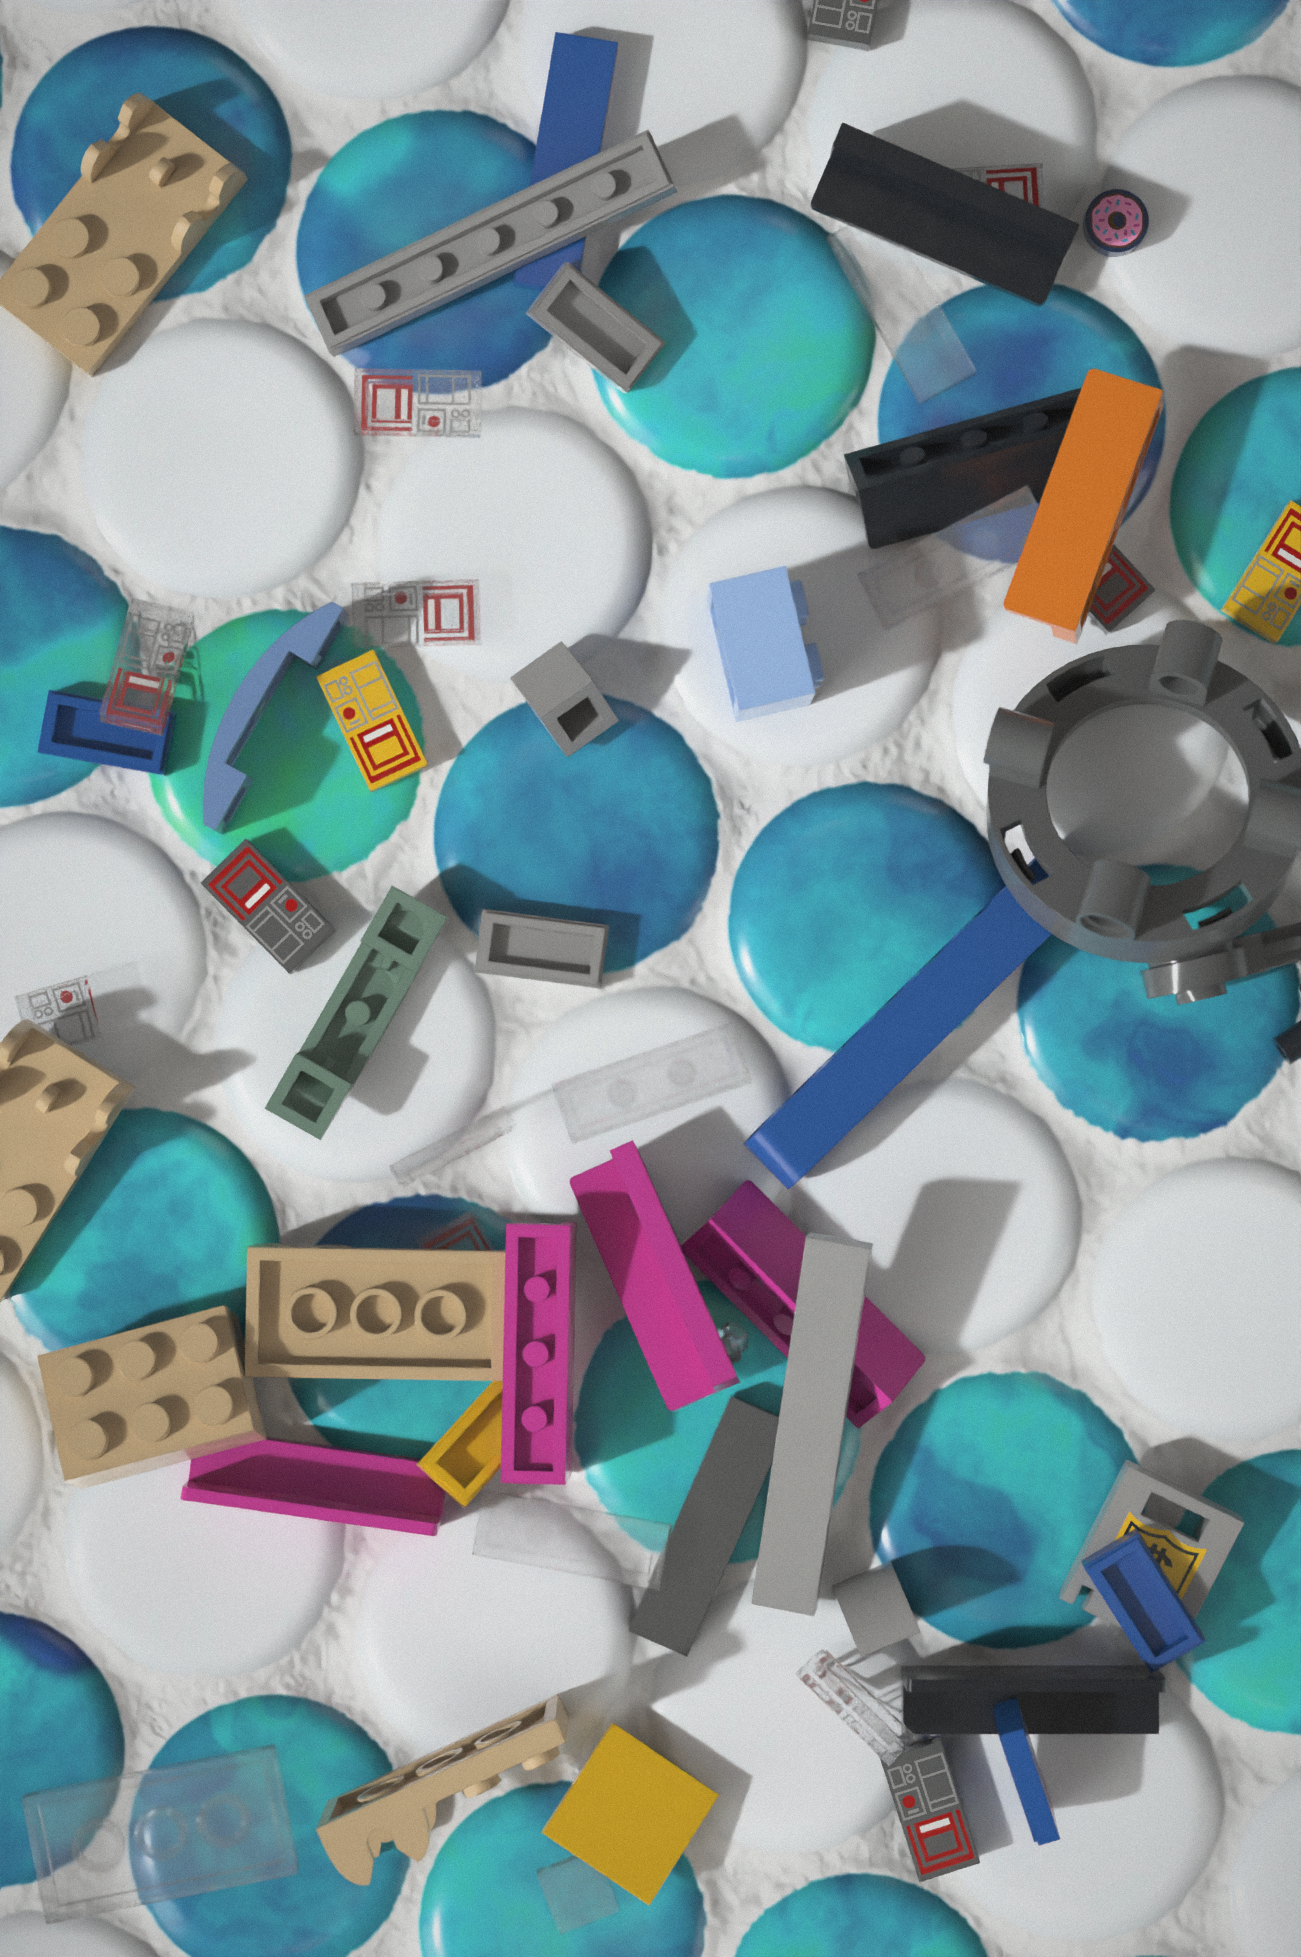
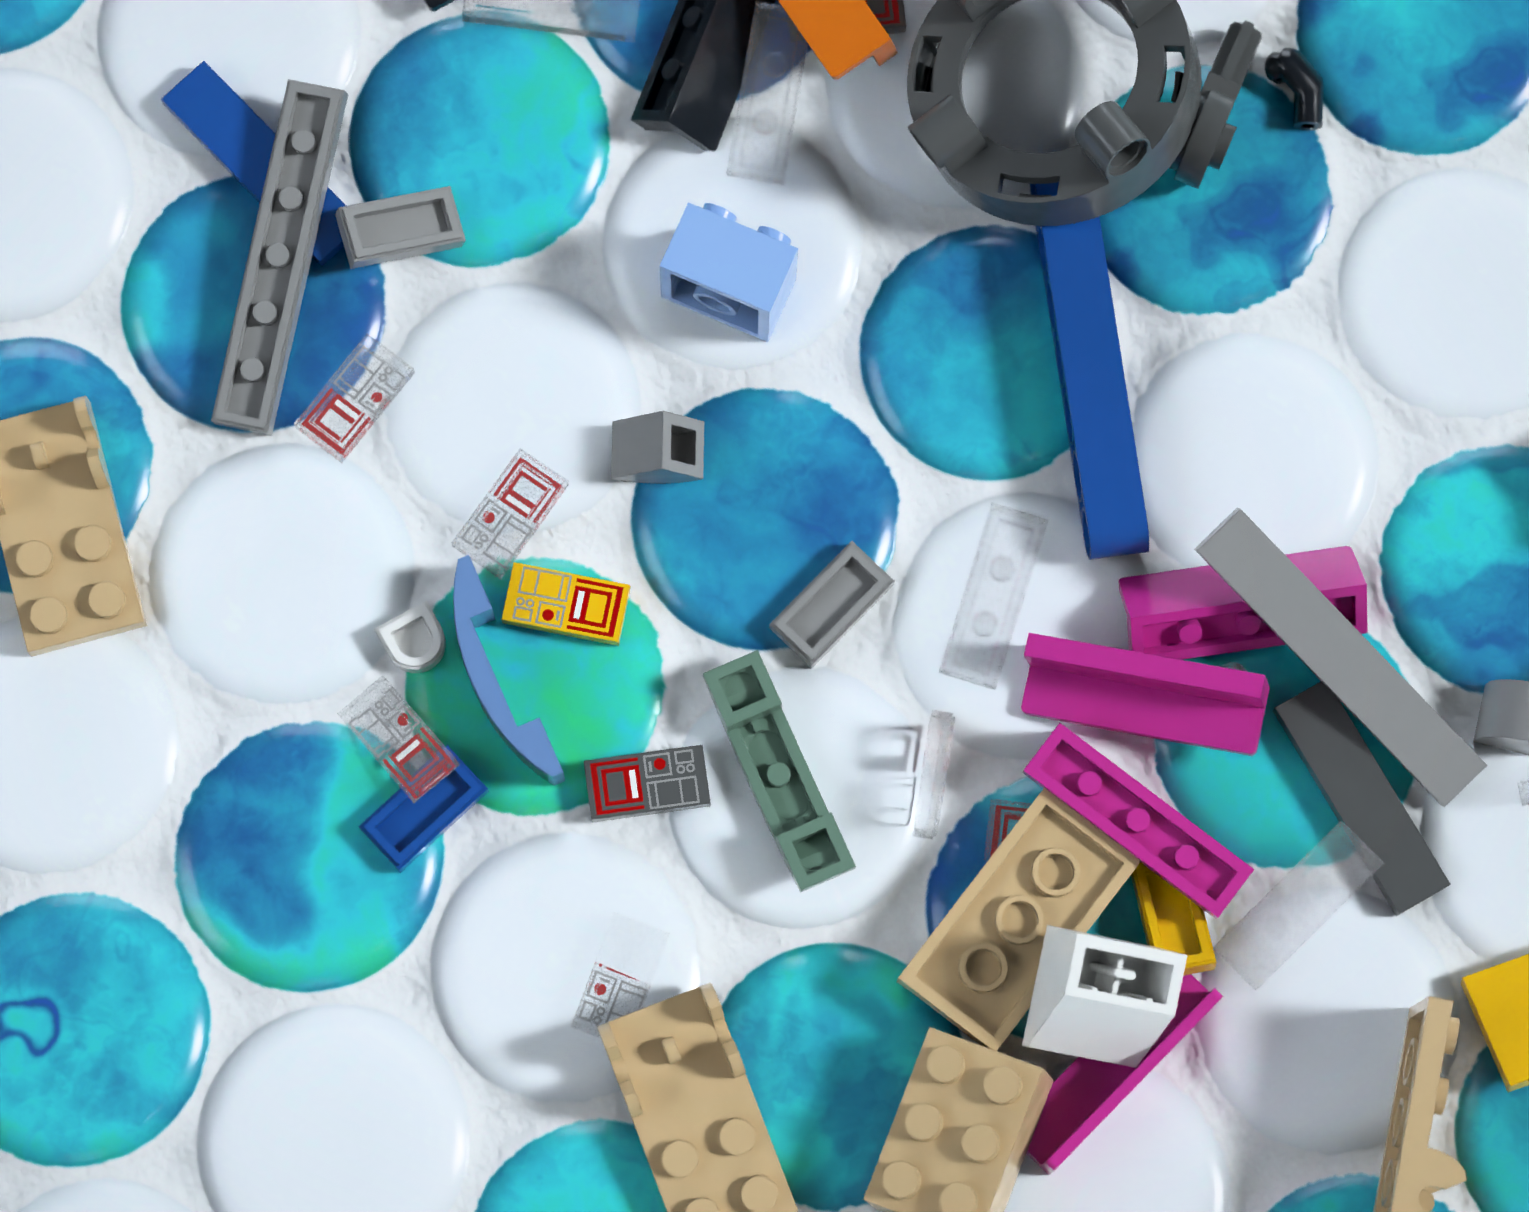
camera: 55 degrees left, 10 degrees down
none -> white tile [374,601,446,673]
none -> white slope [1022,925,1187,1068]

